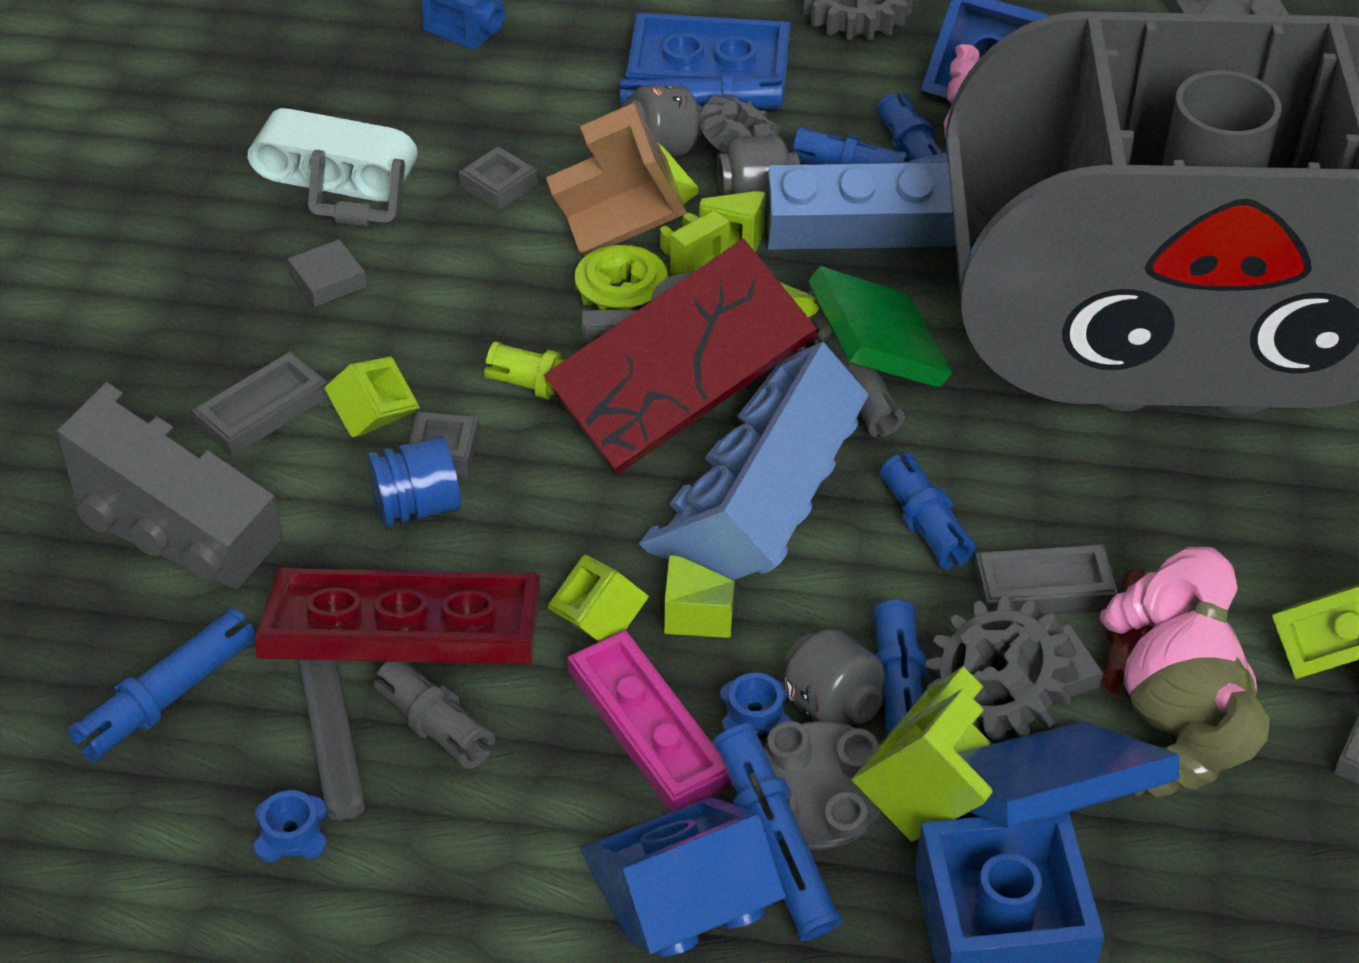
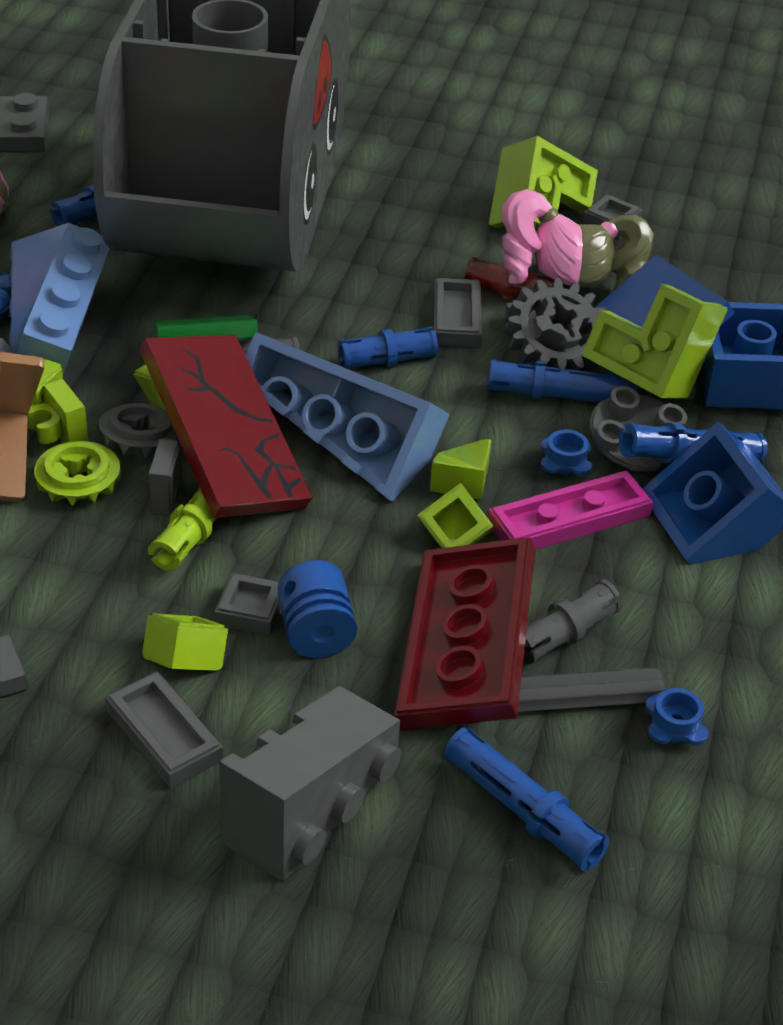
camera: 85 degrees left, 5 degrees down
dark grey head [783,629,885,727] -> none

